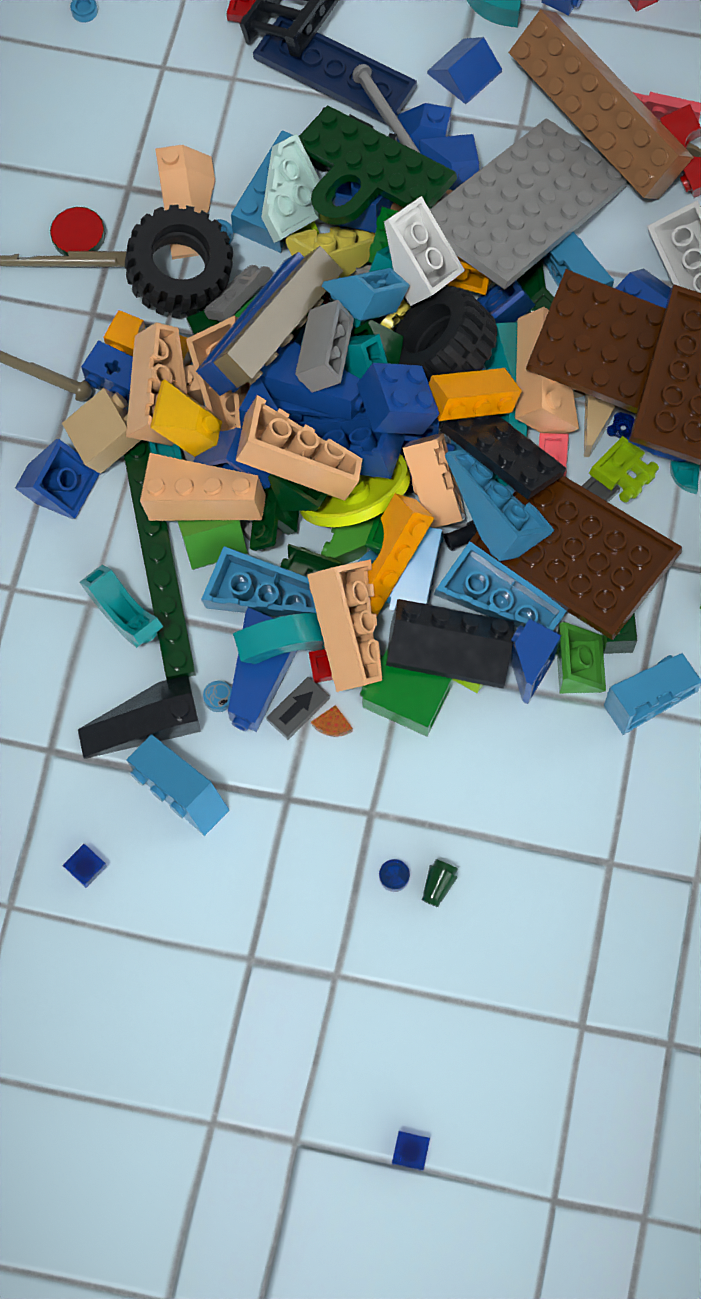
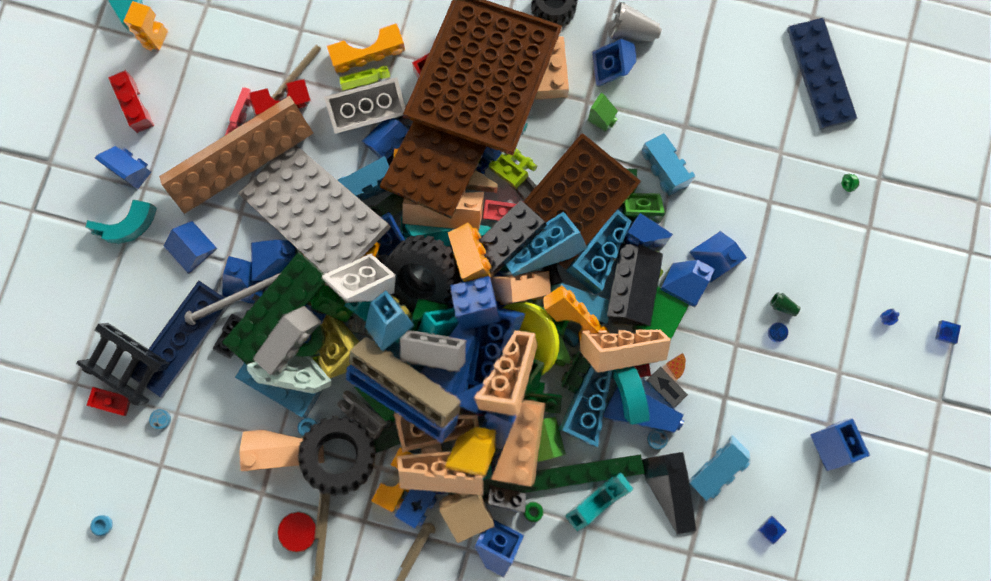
camera: 90 degrees left, 10 degrees up
none -> dark azure tile [149,409,171,429]
none -> light grey wedge [253,306,321,375]
none -> black hinge [484,485,526,513]
none -> green plate [524,502,543,522]
none -> blue slope [660,260,715,308]
none -> blue slope [689,231,747,282]
none -> blue slope [810,418,870,471]
none -> green plate [841,173,859,192]
none -> clear blue plate [880,308,900,326]

